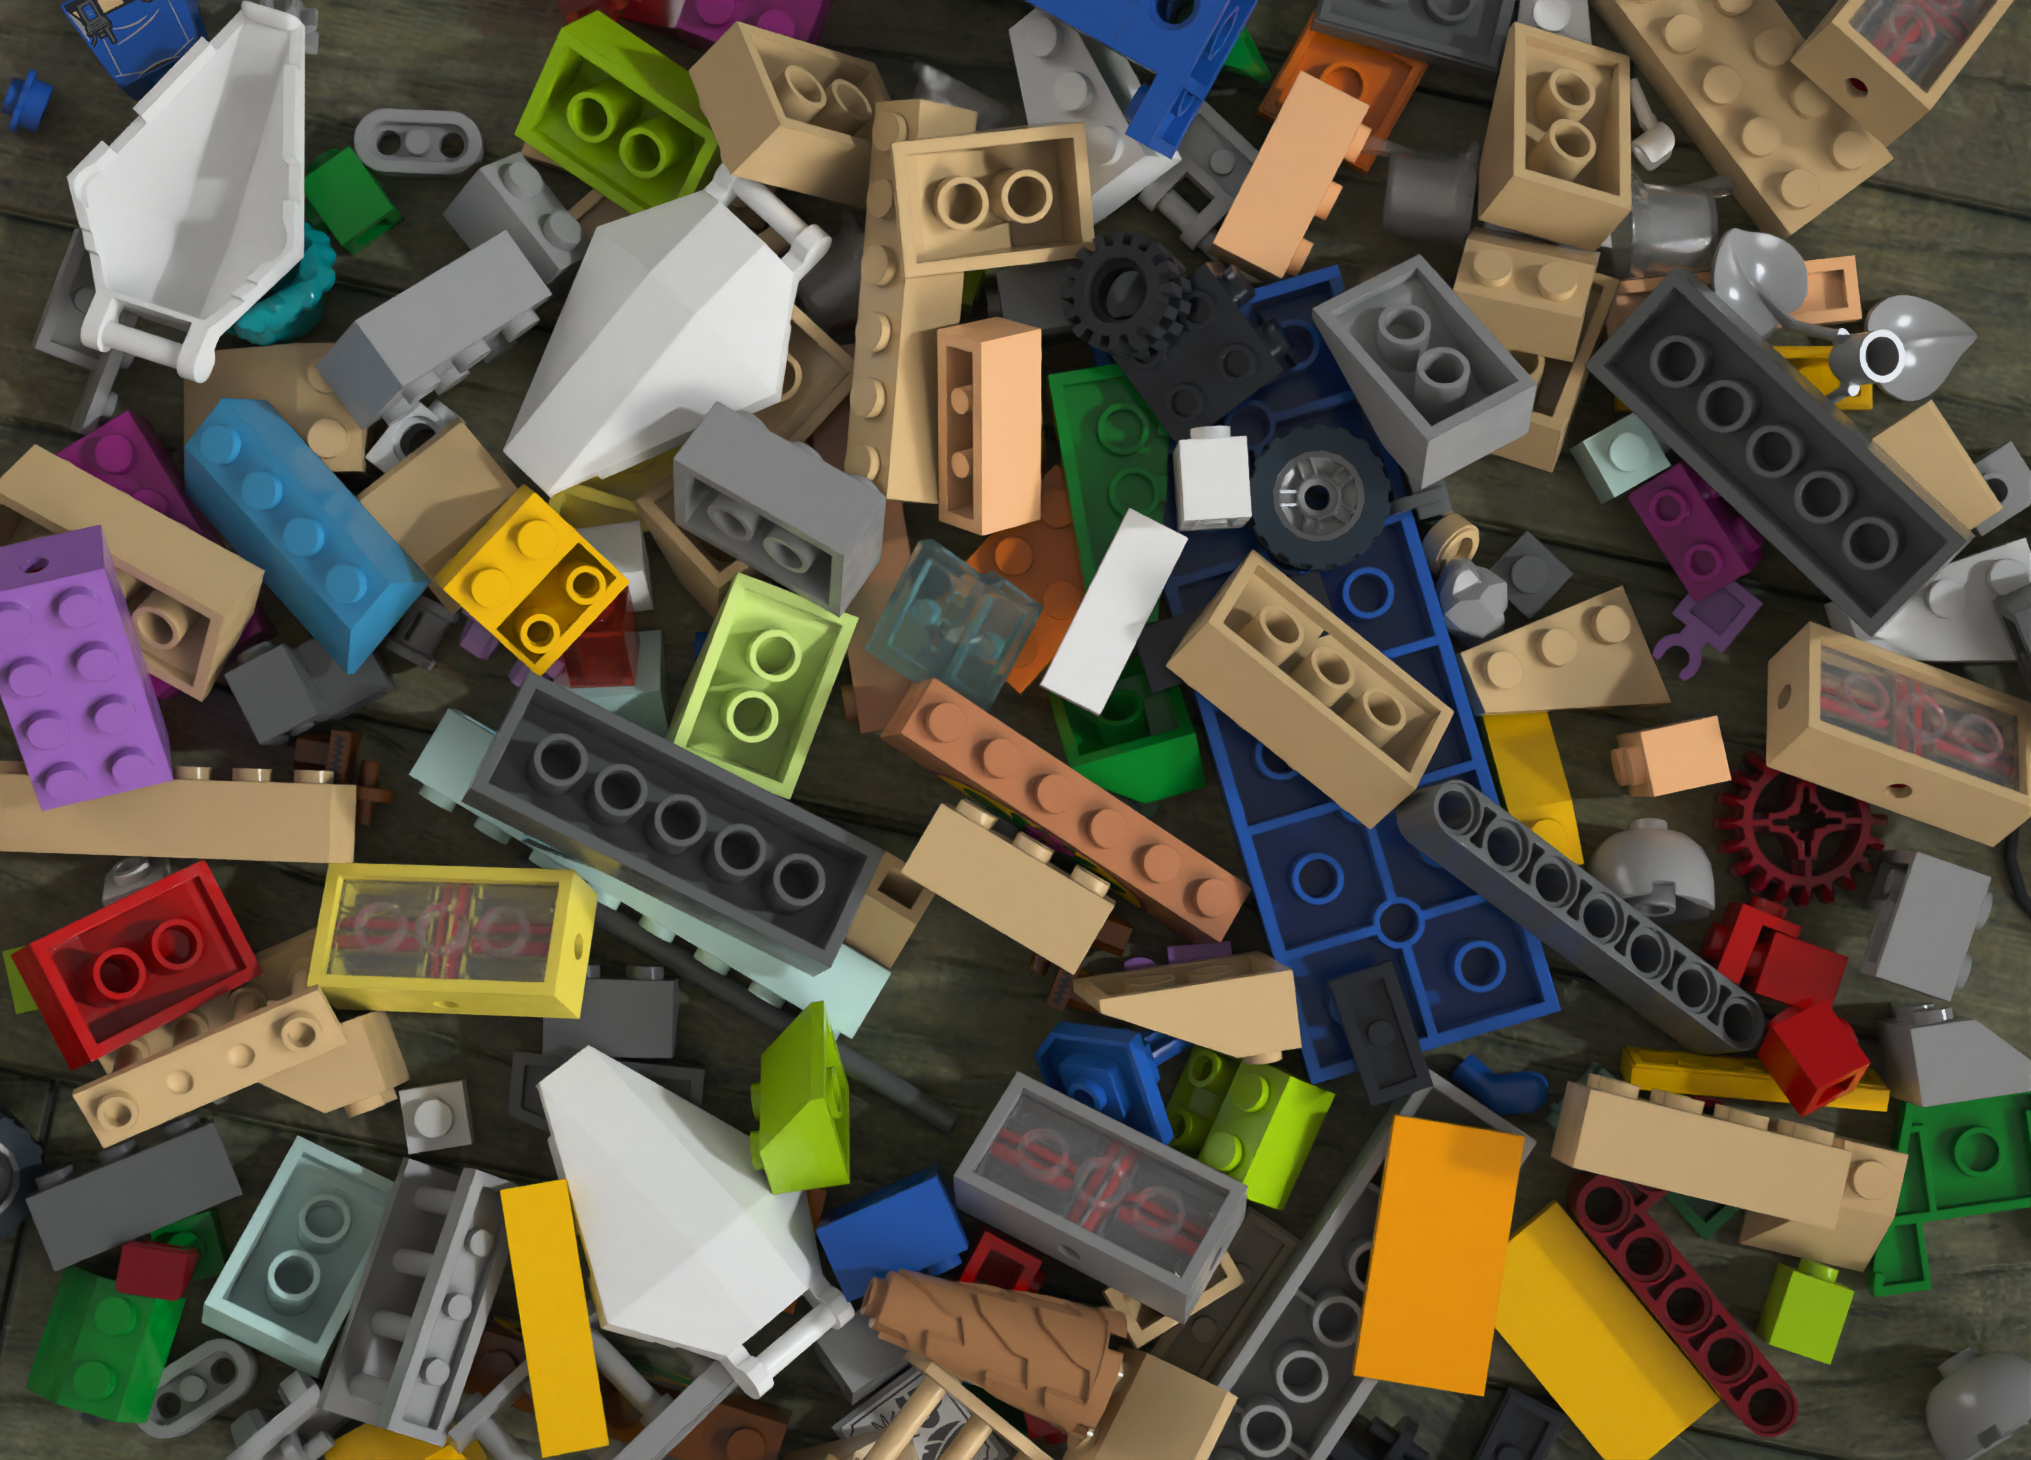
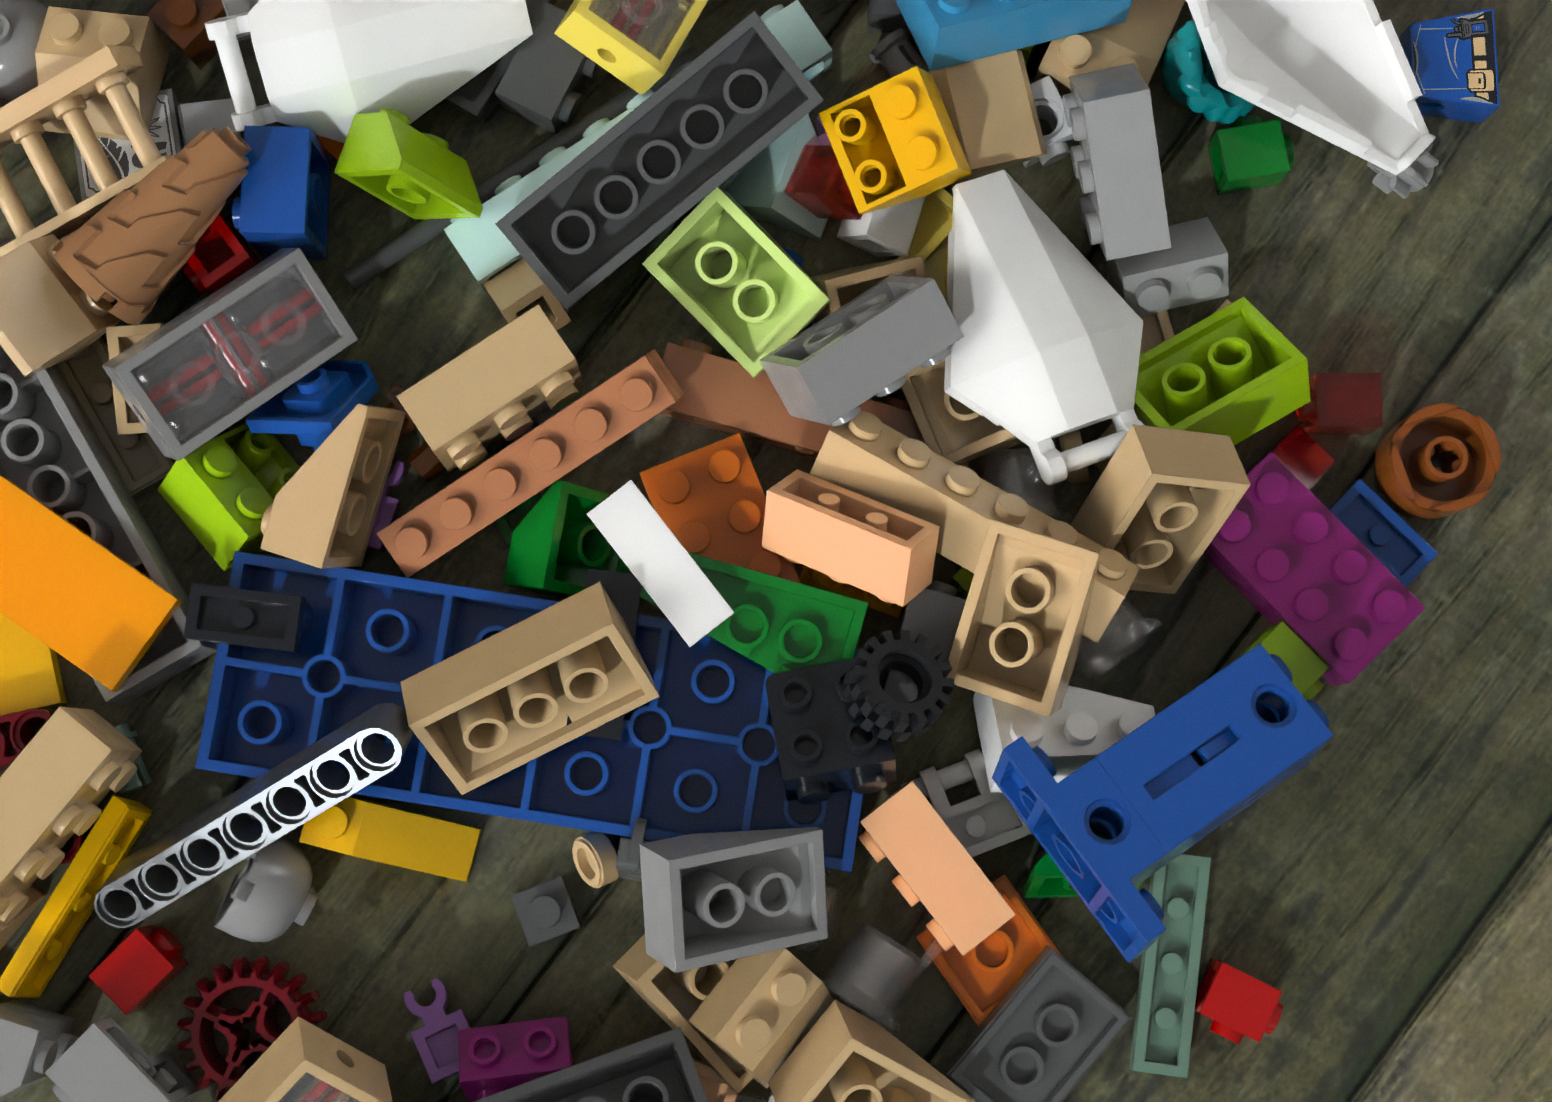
camera: 120 degrees right, 5 degrees down
light grey plate [354,108,485,179] -> none
clear light blue slope [865,538,1044,713] -> none
white brick [1172,426,1252,532] -> none
black wheel [1247,424,1391,572] -> none
light grey rock [1434,557,1508,648] -> none
blue arm [1452,1054,1550,1116] -> none
tan wing [1455,585,1672,716] -> none
light aqua brick [1570,413,1671,504] -> none
light nougat brick [1611,716,1731,797] -> none
red bracket [1700,895,1802,985] -> none
red brick [1757,1000,1871,1118] -> none

